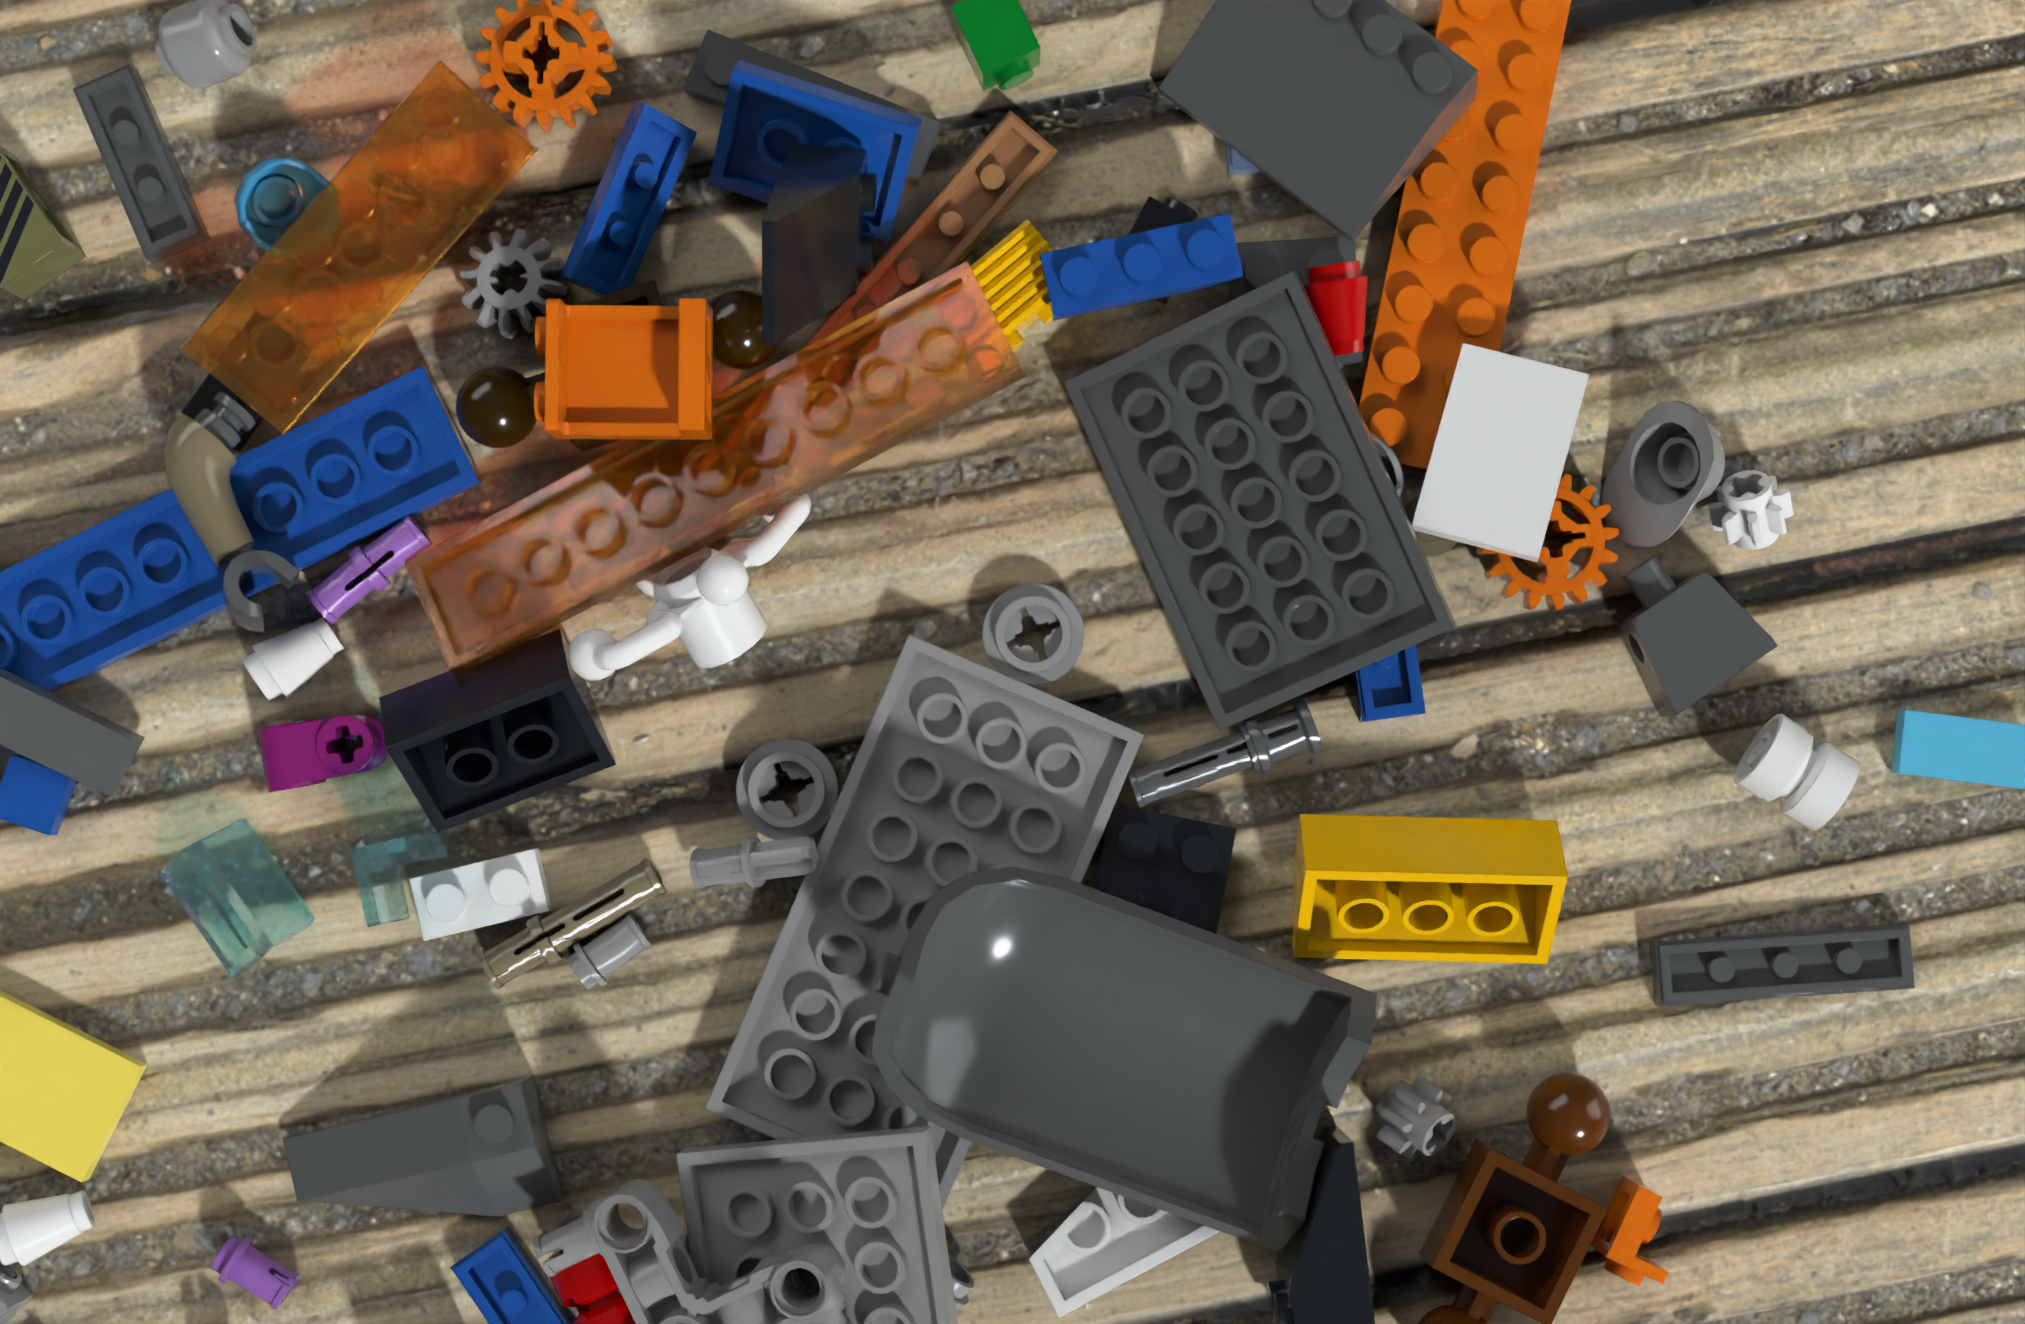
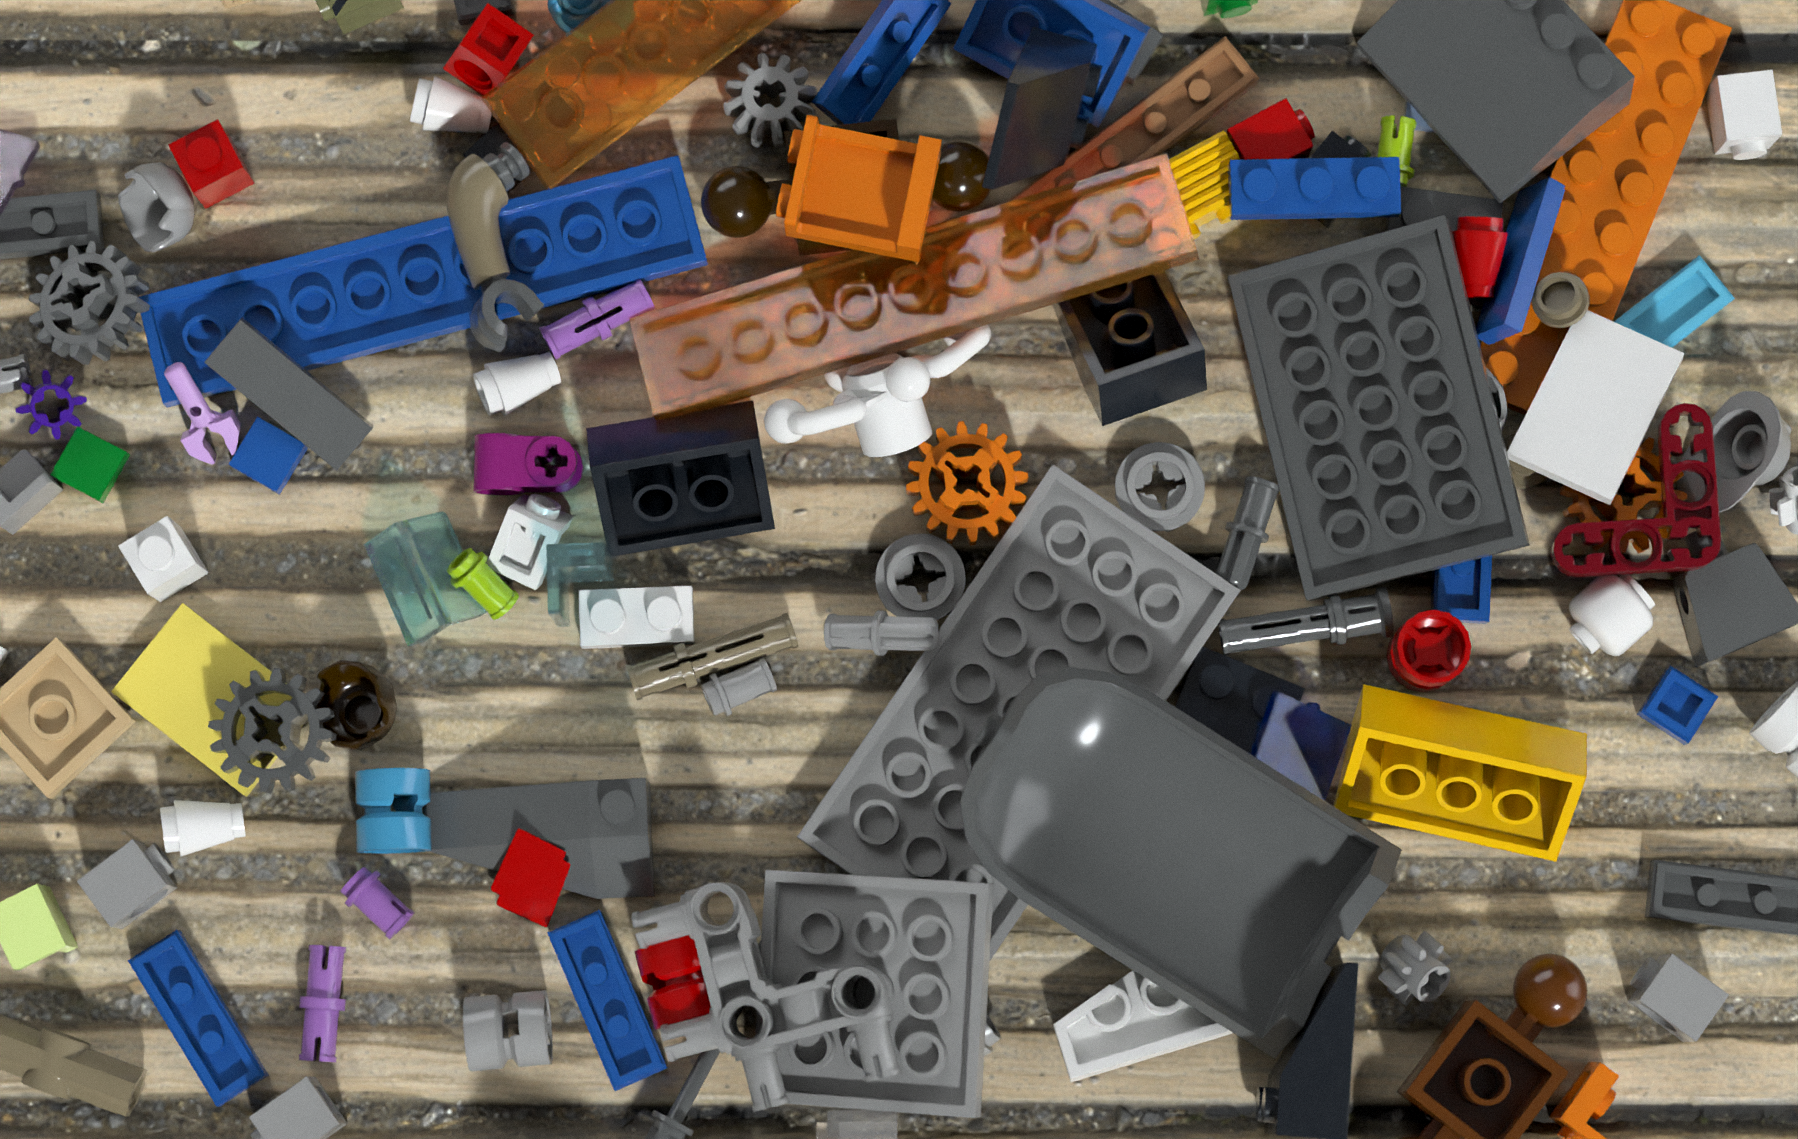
camera: 15 degrees right, 5 degrees down
none -> dark grey gear [208,668,337,794]
none -> dark brown hair [316,660,397,751]
none -> dark azure wheel [355,768,431,854]
none -> white cone [410,76,494,134]
none -> red brick [443,3,534,100]
none -> lime pin [447,548,519,620]
none -> white bracket [486,494,573,590]
none -> red sticker [491,828,571,927]
none -> orange gear [906,421,1028,546]
none -> black slope [1039,228,1207,426]
none -> dark grey axle [1216,476,1280,590]
none -> red brick [1226,98,1315,160]
none -> clear blue piece [1251,691,1352,801]
none -> lime pin [1377,115,1417,187]
none -> red wheel [1386,610,1472,692]
none -> blue tile [1476,177,1565,345]
none -> dark tan plate [1532,272,1590,328]
none -> dark red beam [1551,403,1721,577]
none -> white head [1569,574,1655,656]
none -> medium azure tile [1614,255,1735,348]
none -> light grey brick [1628,953,1729,1042]
none -> blue tile [1637,665,1718,745]
none -> white brick [1706,70,1782,160]

